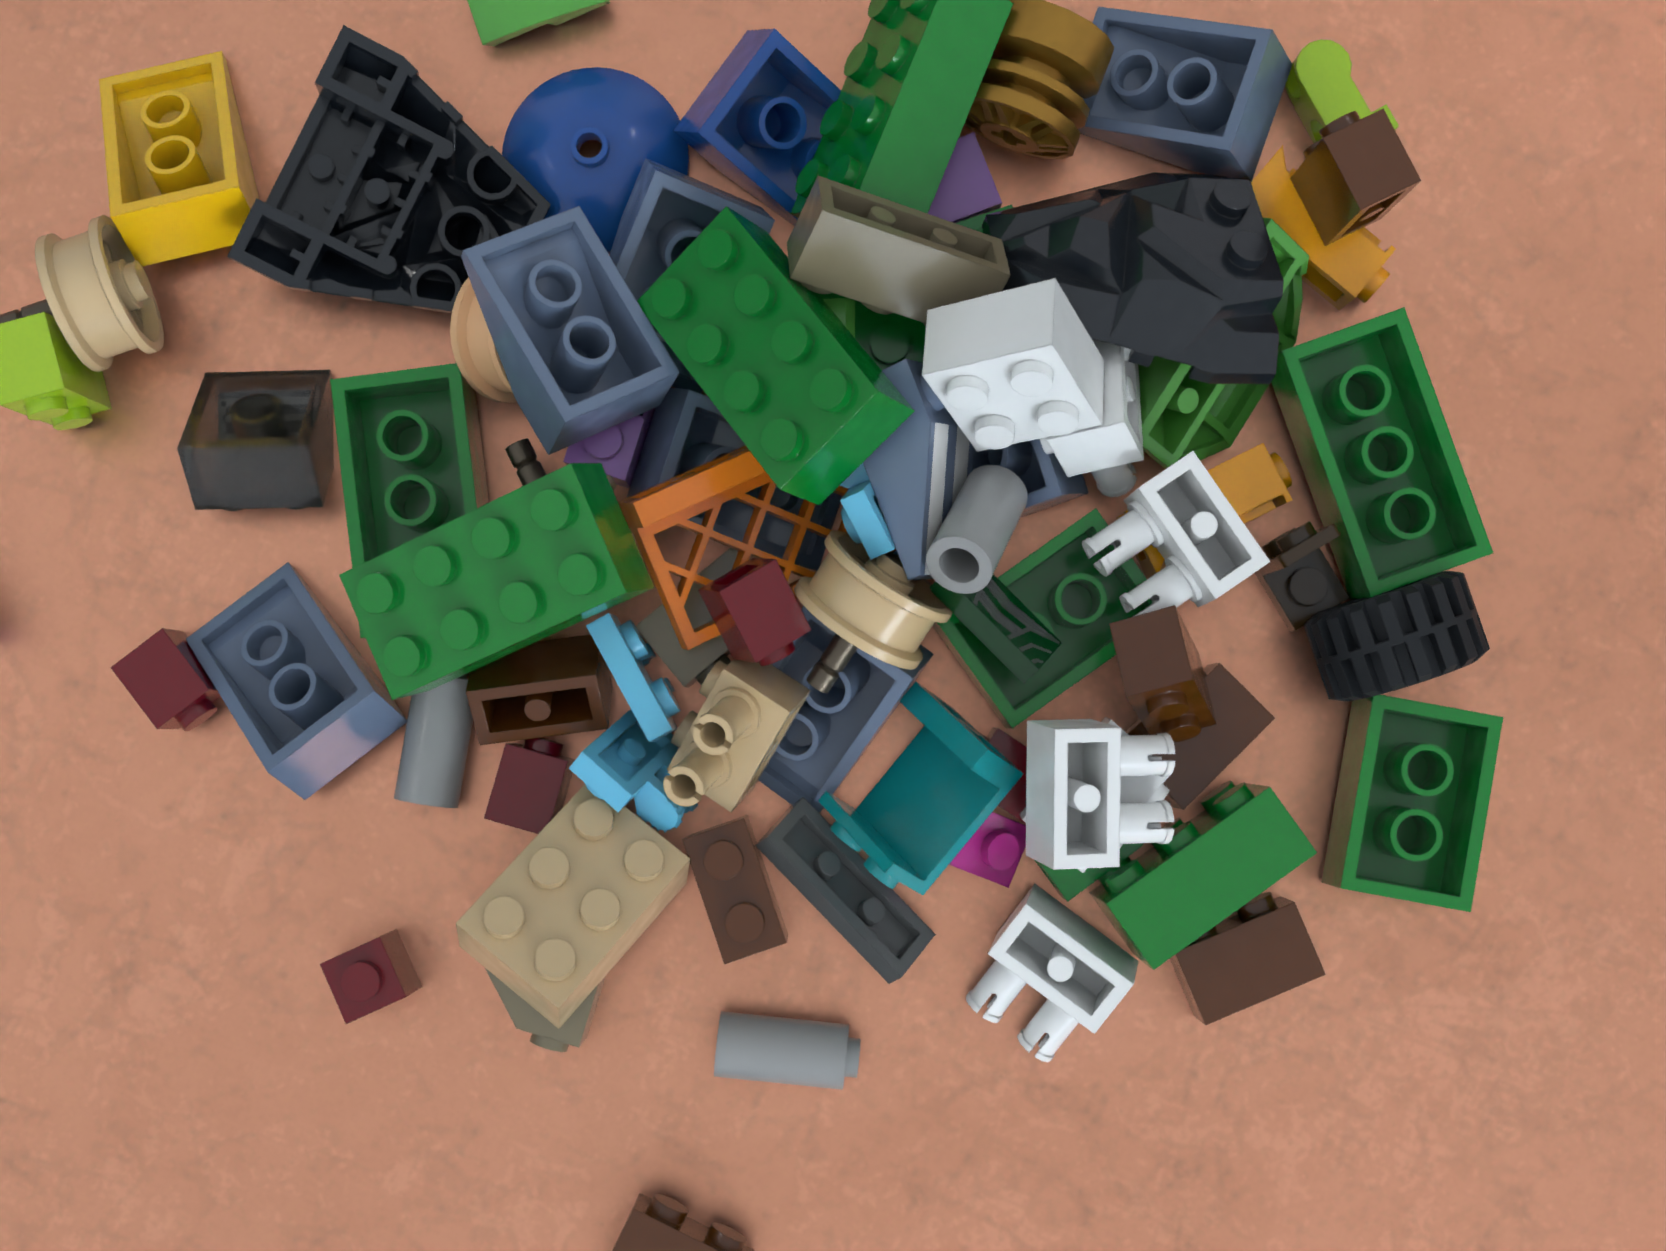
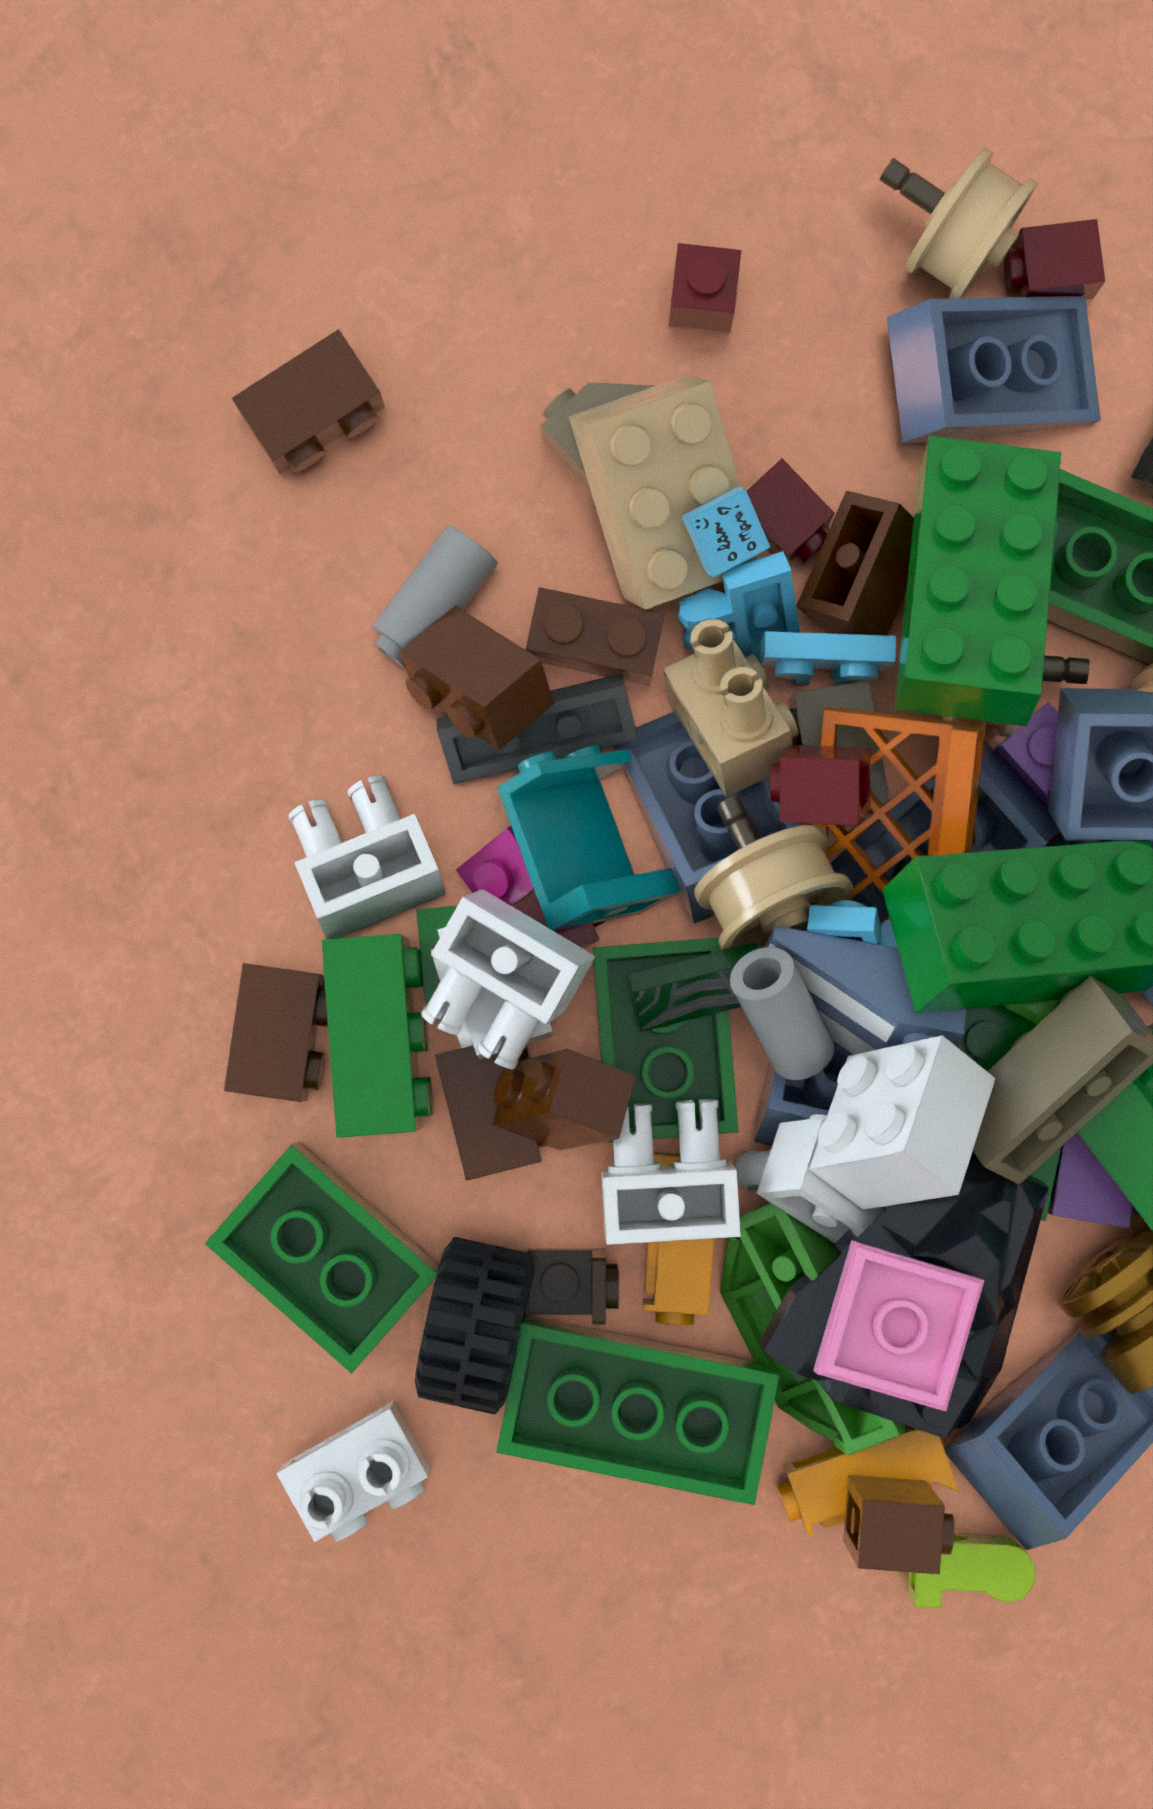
camera: 120 degrees right, 0 degrees up
light grey brick [394,673,473,808] -> none
none -> white brick [276,1401,432,1542]
none -> reddish brown brick [400,606,555,751]
none -> medium azure tile [681,487,771,577]
none -> bright pink tile [813,1240,984,1411]
none -> tan wheel [879,147,1038,298]

